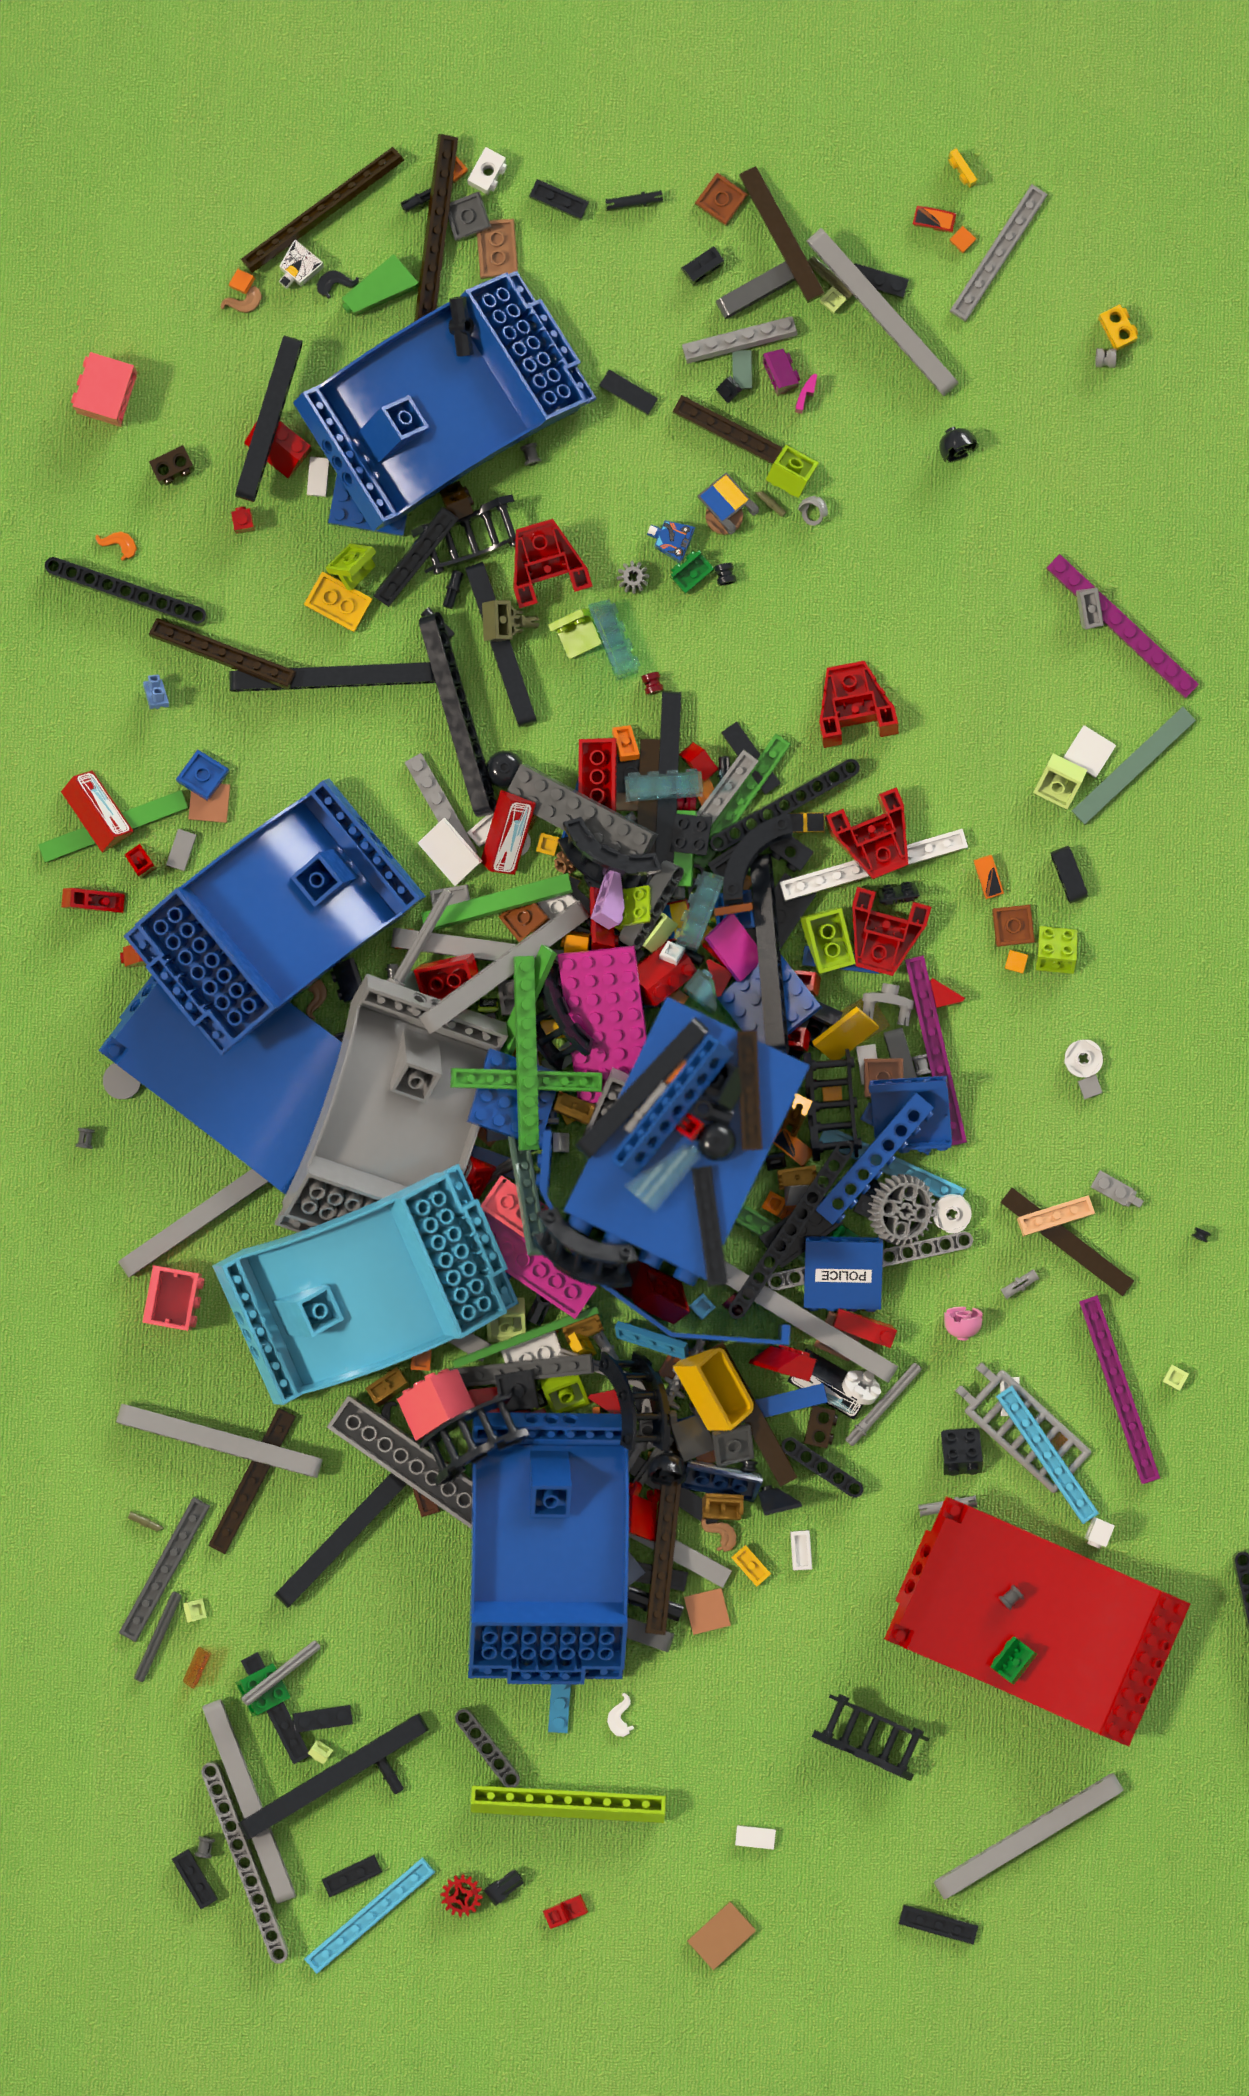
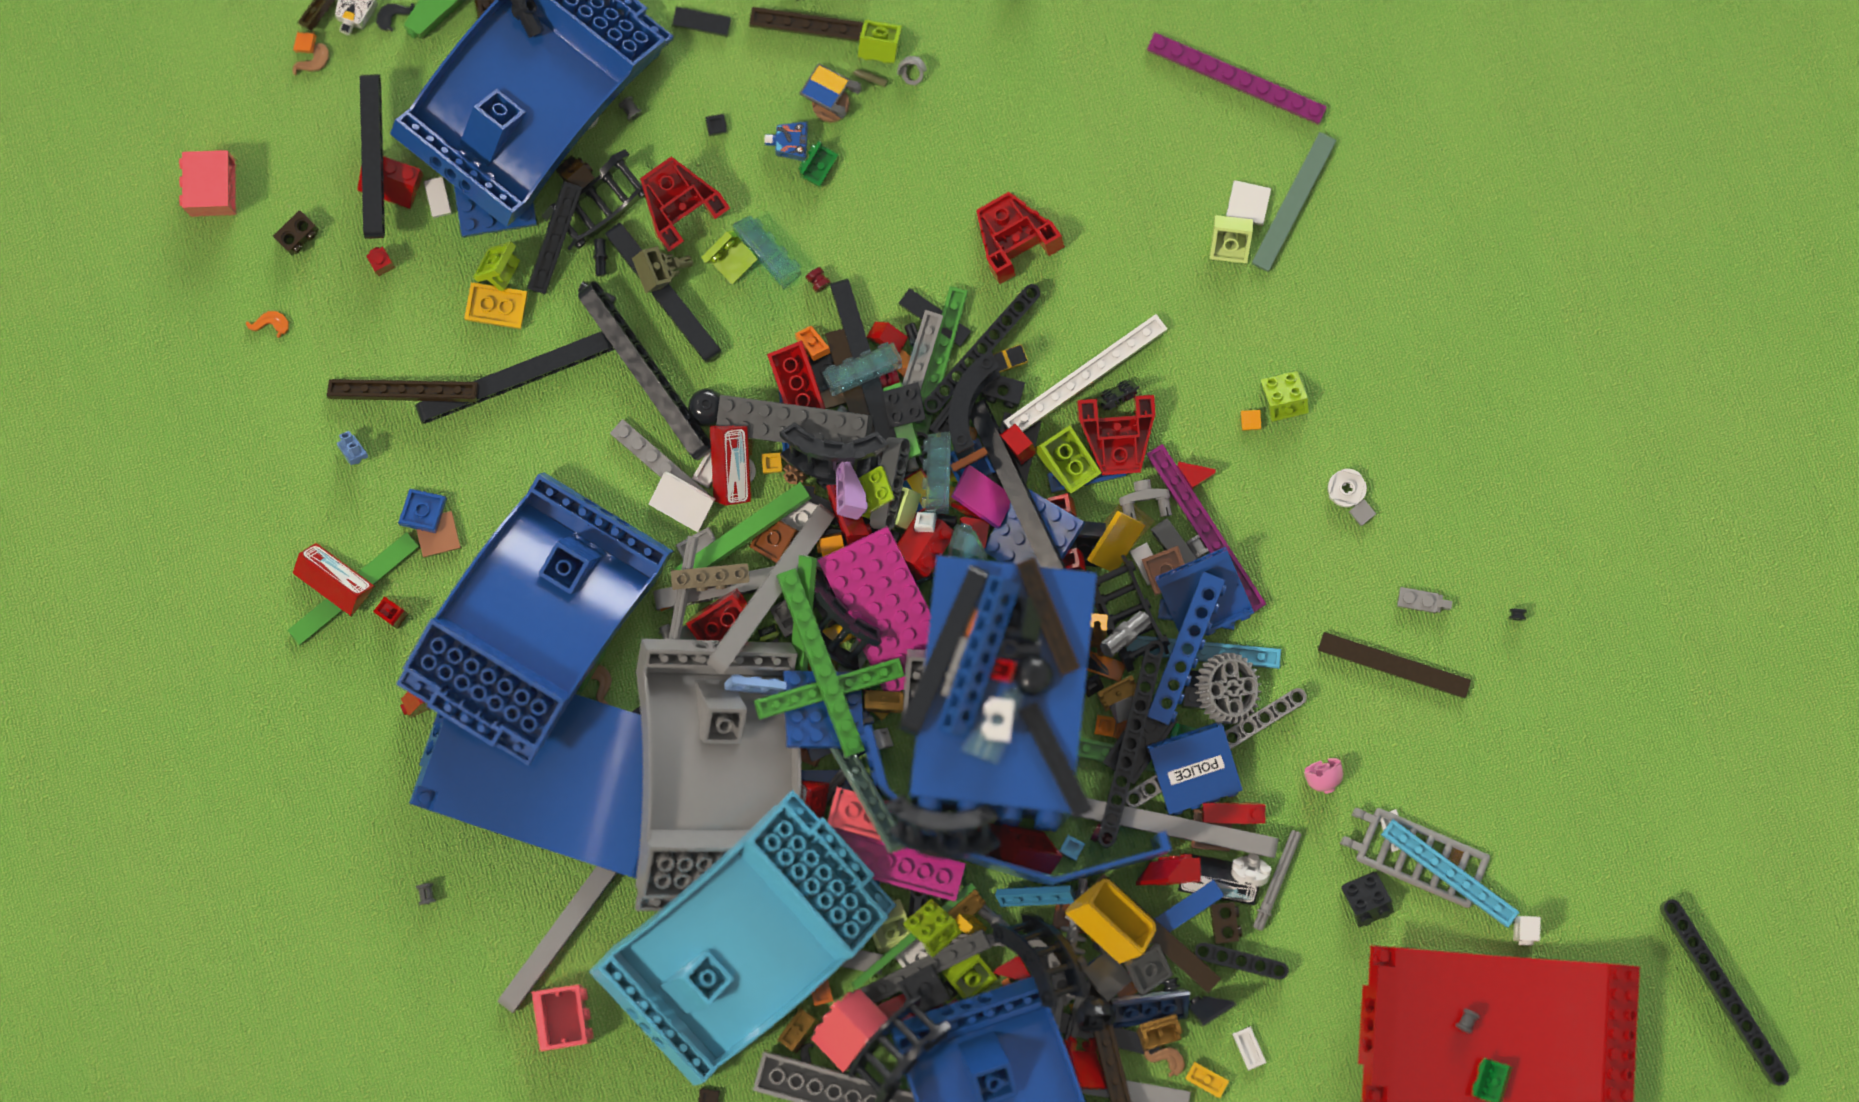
camera: 20 degrees left, 5 degrees down
black beam [45,557,208,627] -> none
red slope [61,888,125,913] -> none
light grey tile [103,1063,141,1099] -> none
light grey tile [166,829,197,871] -> none
black slope [330,958,362,1004] -> none
light grey gear [617,561,649,594] -> none
black wheel [714,562,736,586] -> none
light orange tile [822,1086,842,1102] -> none
red wedge [824,787,908,879] -> none
light grey pin [918,1495,977,1517] -> none
white plate [933,1194,972,1233] -> none
slope [973,855,1004,899] -> none
dark orange tile [992,904,1035,947] -> none
light grey pin [1000,1269,1039,1299] -> none
light nougat plate [1017,1195,1095,1237] -> none
black beam [1050,845,1088,904] -> none
light grey slope [1076,588,1104,629] -> none
magenta plate [1079,1295,1160,1484] -> none
yellowish green plate [1162,1365,1189,1391] -> none
none -> dark tan bracket [671,563,750,591]
none -> black tile [706,114,727,136]
none -> light blue plate [725,674,787,695]
none -> lime bracket [903,899,962,958]
none -> white brick [981,698,1014,743]
none -> red slope [1000,424,1036,465]
none -> light grey piece [1100,611,1151,657]

